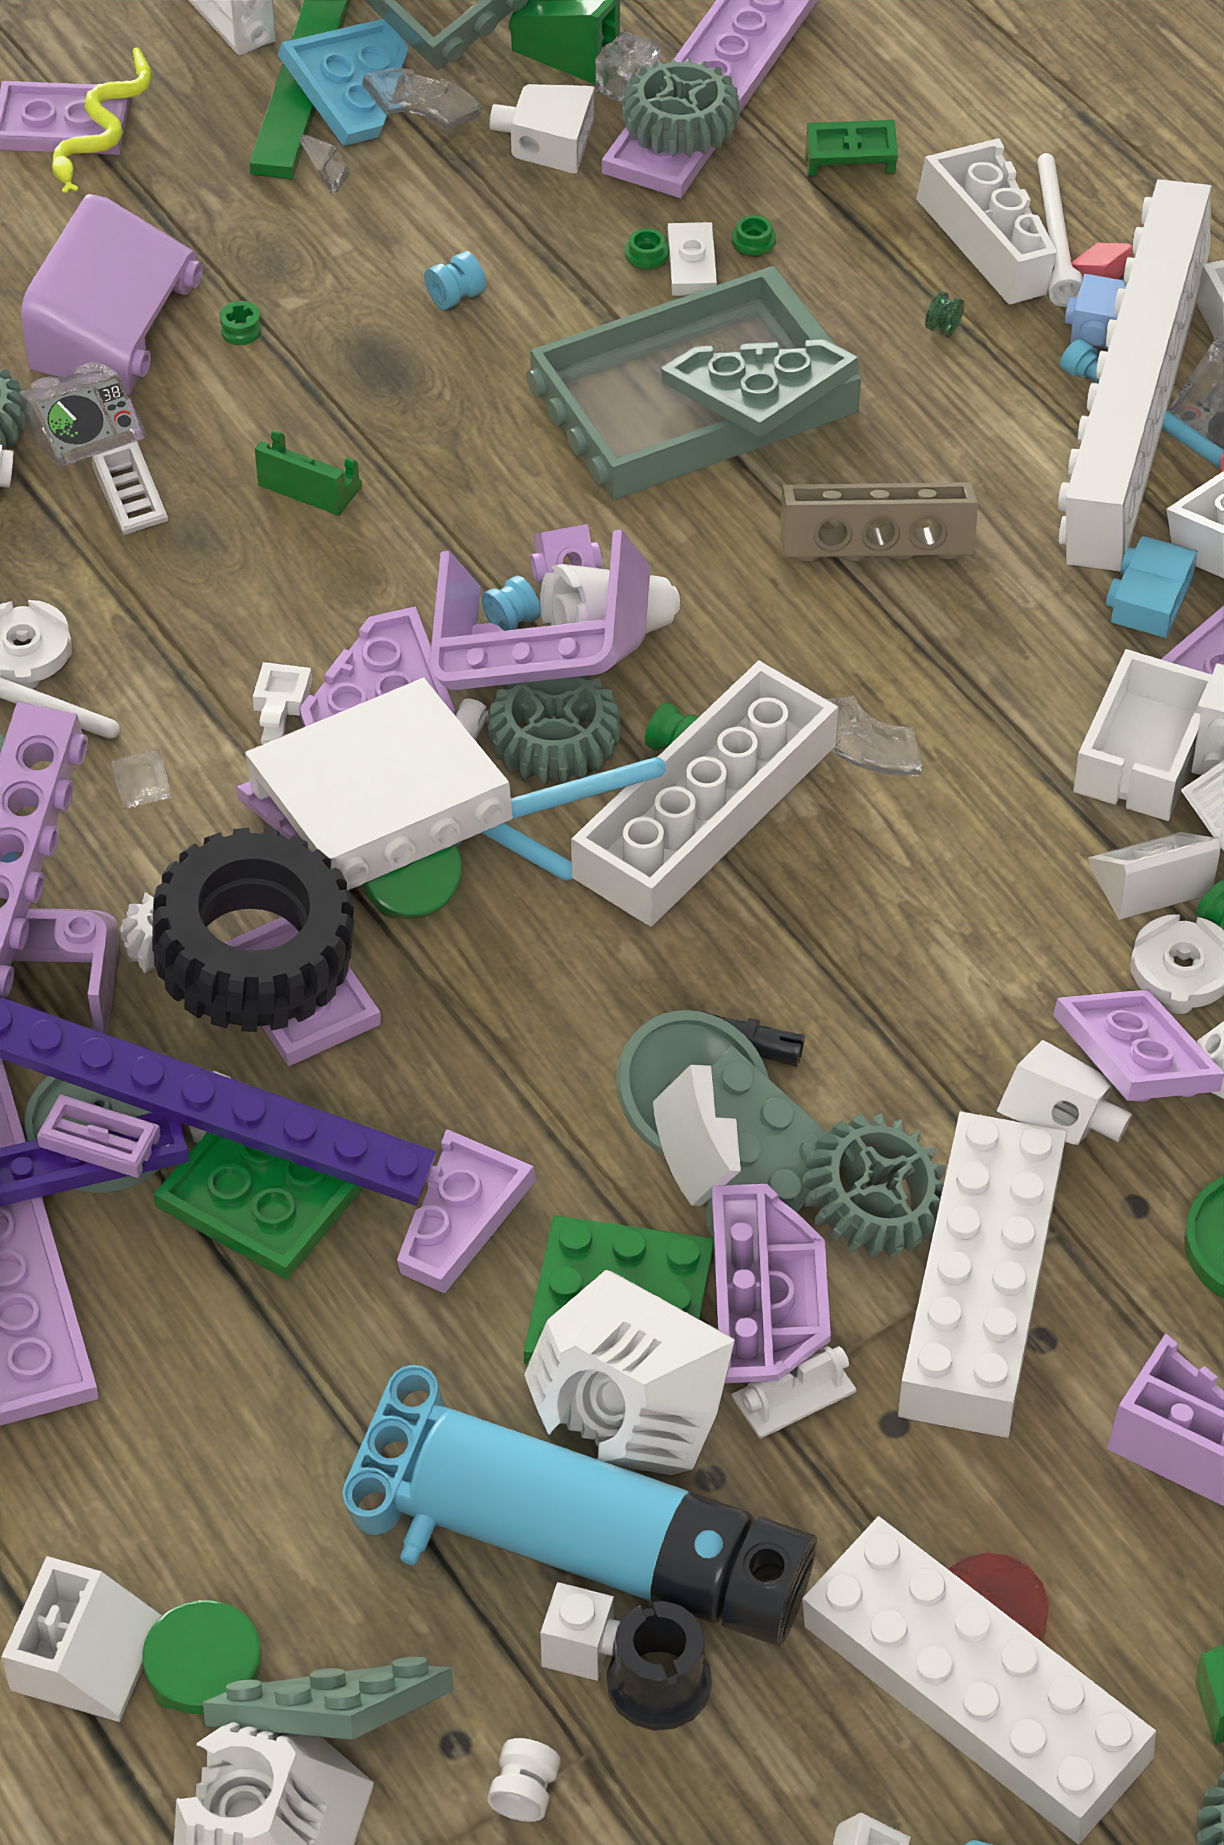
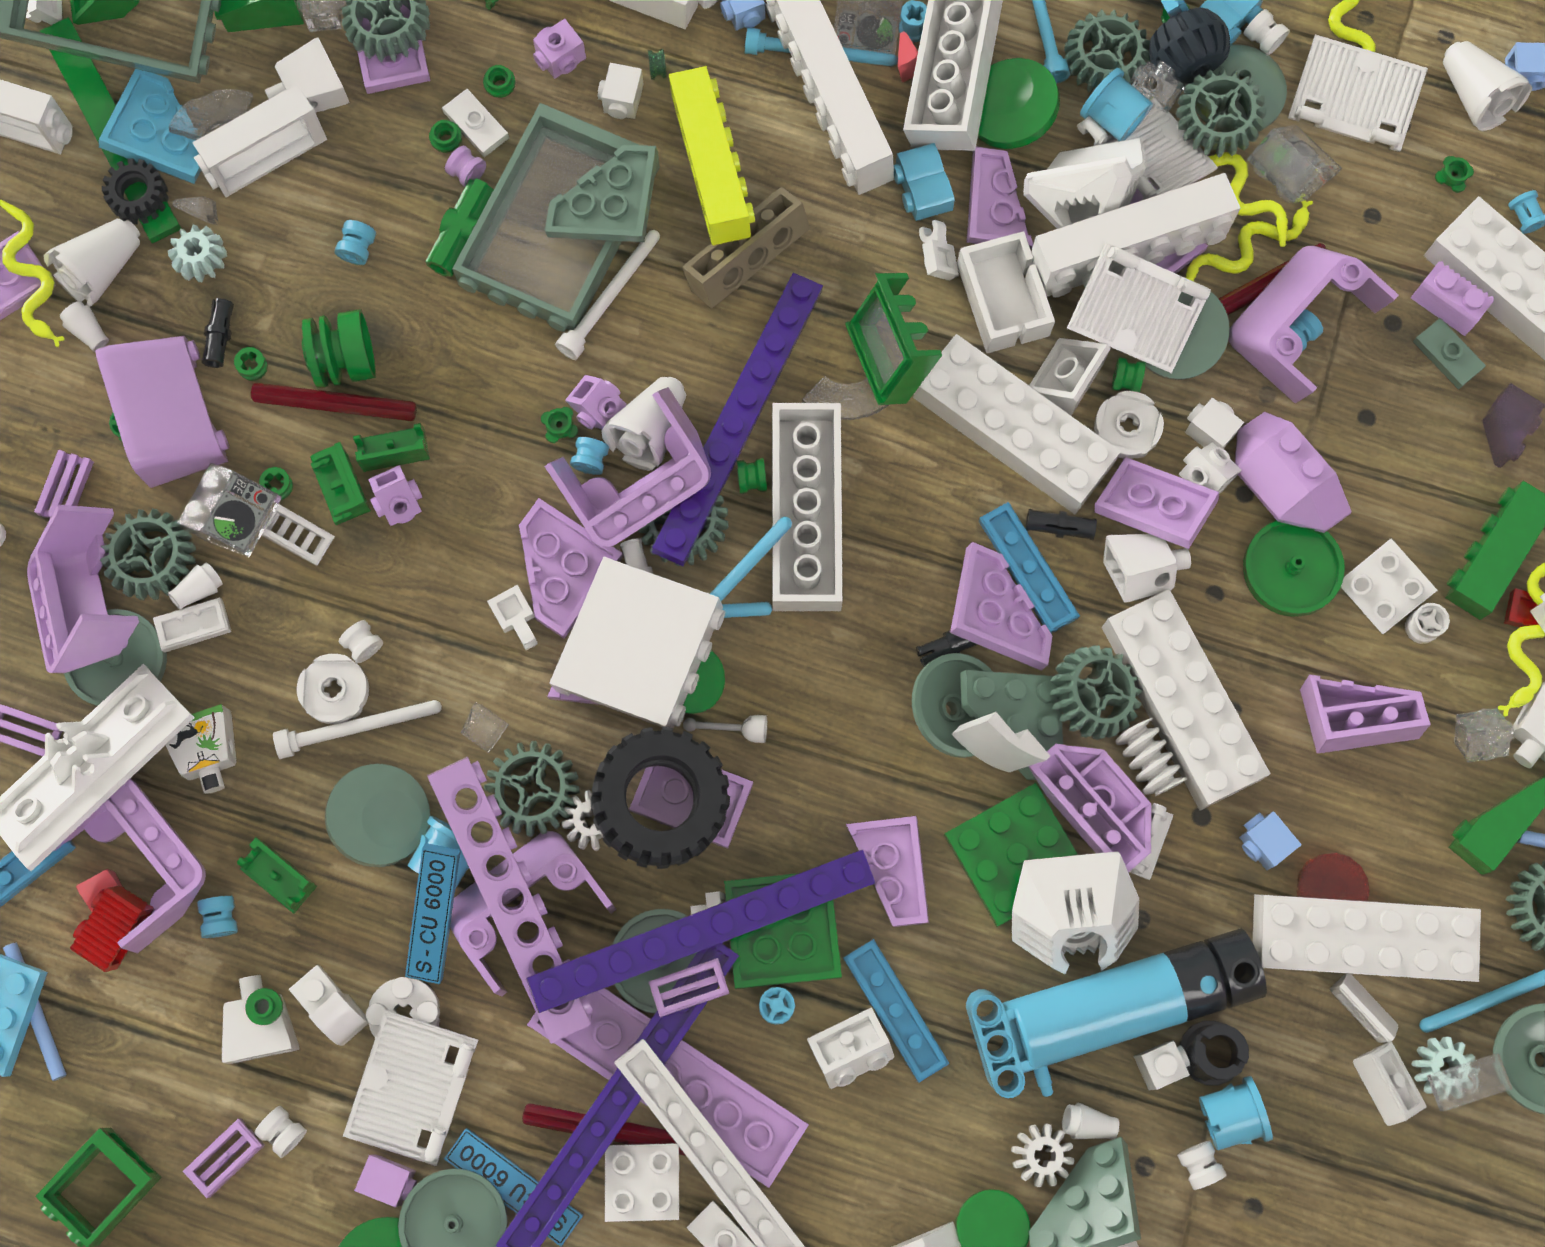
camera: 40 degrees left, 25 degrees up
none -> white cone [43,218,140,306]
none -> white cone [60,301,109,352]
none -> black tyre [102,158,169,225]
none -> light aqua gear [168,224,227,283]
none -> white window [193,84,327,197]
none -> black pin [202,298,234,368]
none -> dark red axle [251,383,417,421]
none -> green bush [259,467,293,501]
none -> green wheel [302,309,376,389]
none -> green hinge [310,442,371,525]
none -> white wheel [338,620,383,663]
none -> lavender brick [368,465,423,526]
none -> green piece [425,178,494,277]
none -> lavender wheel [445,145,486,187]
none -> sand green gear [484,741,580,837]
none -> lavender brick [533,19,586,79]
none -> green plate [541,407,578,443]
none -> white piece [555,230,660,360]
none -> white brick [598,63,644,119]
none -> dark purple plate [652,273,823,566]
none -> neon yellow brick [669,66,755,246]
none -> hinge [683,715,767,743]
none -> medium azure wheel [759,987,795,1025]
none -> white bracket [807,1007,894,1089]
none -> dark azure tile [843,939,949,1083]
none -> green window [845,273,942,405]
none -> white brick [913,334,1121,515]
none -> white plate [919,220,959,281]
none -> lavender plate [950,542,1053,670]
none -> dark azure tile [979,502,1080,634]
none -> white gear [1011,1124,1074,1187]
none -> black pin [1026,509,1097,540]
none -> white cone [1062,1102,1119,1140]
none -> white piece [1115,718,1187,796]
none -> medium azure piece [1199,1076,1273,1150]
none -> light blue brick [1239,811,1302,870]
none -> white slope [1330,973,1398,1043]

